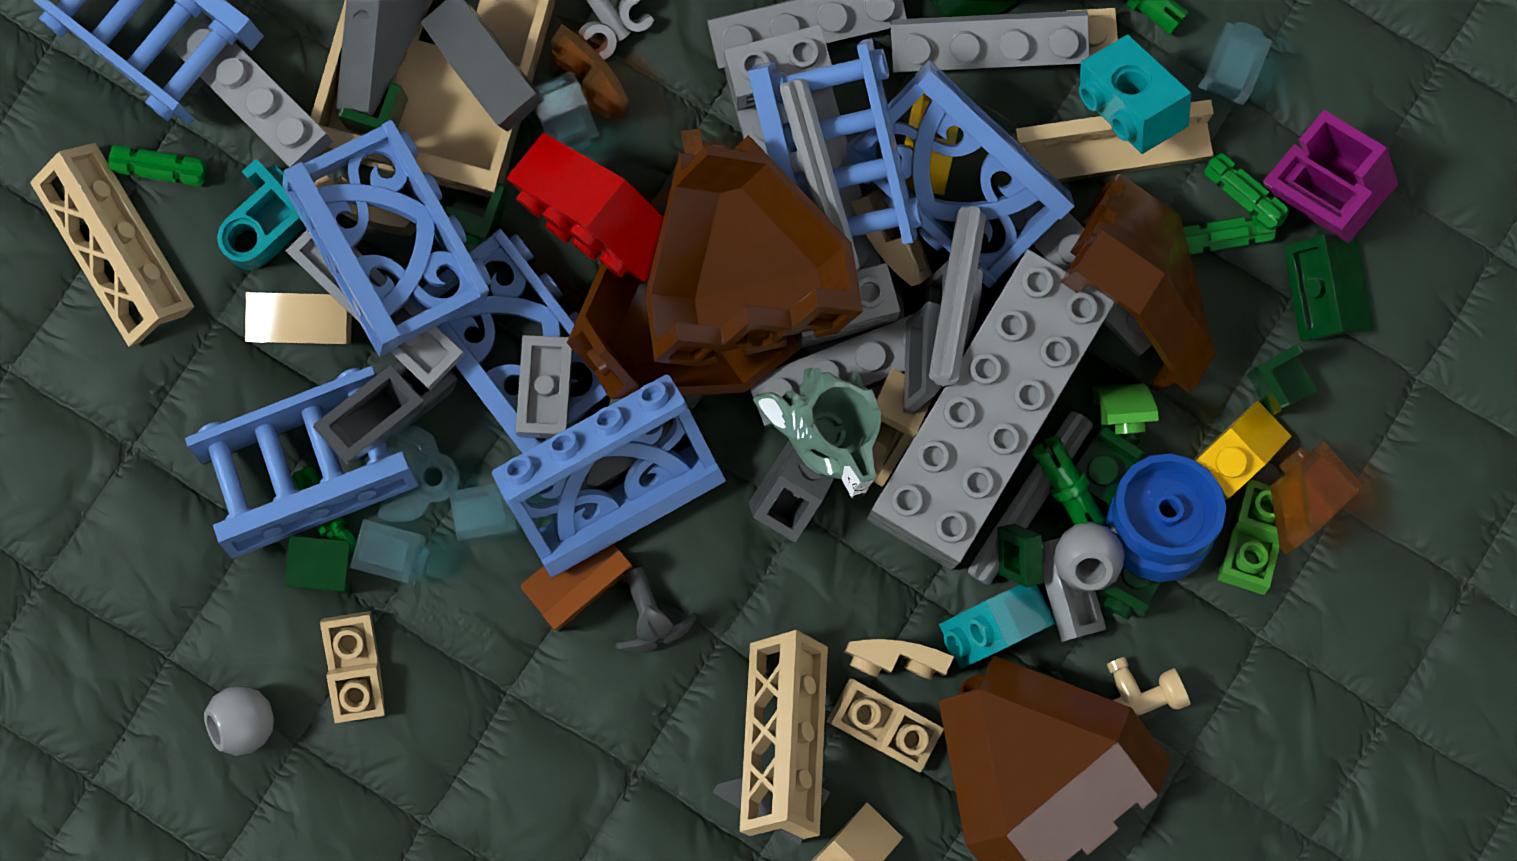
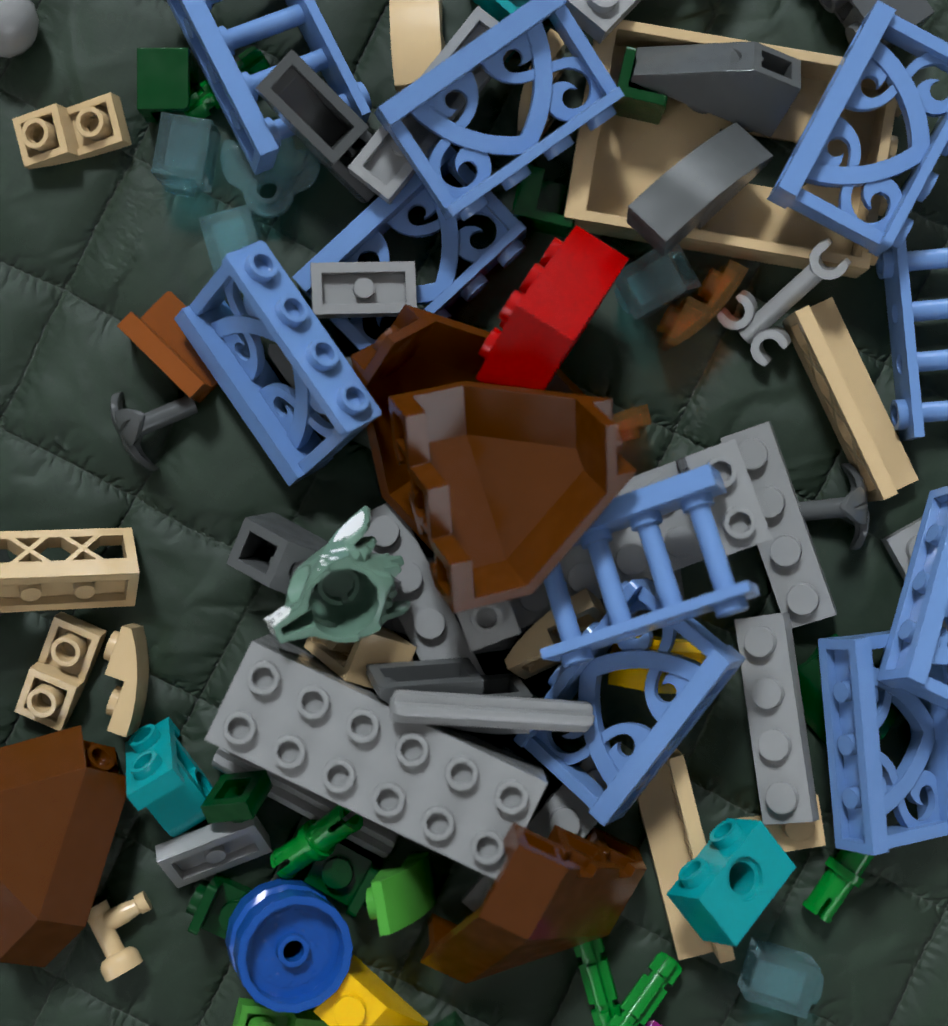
camera: 90 degrees right, 5 degrees up
light grey axle [780,78,860,271] -> none
light grey piece [1054,522,1125,592] -> none

